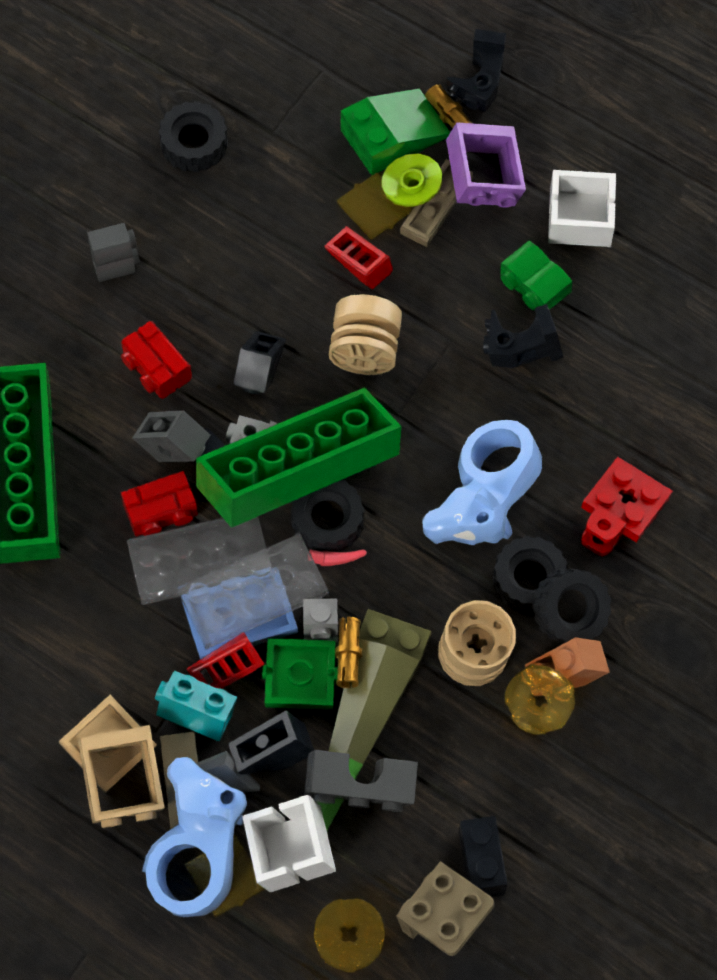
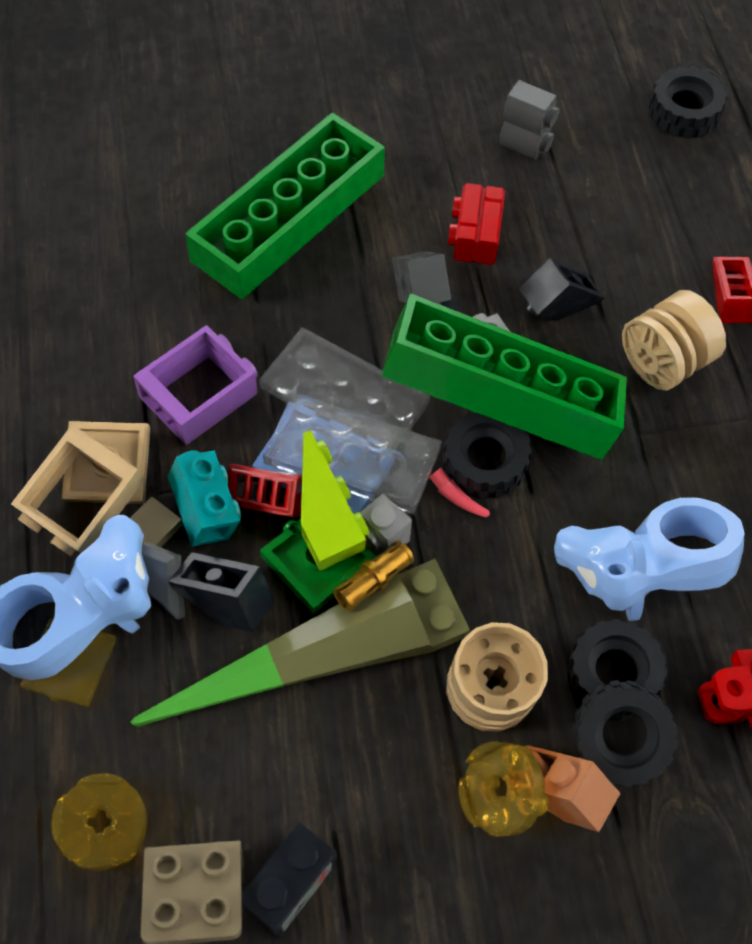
camera: 45 degrees right, 5 degrees down
red brick [120,471,198,537] -> none
white piece [242,795,336,892] -> none
dark grey arch [304,750,418,812] -> none
none -> medium lavender window [133,325,258,445]
none -> lime slope [301,430,369,571]

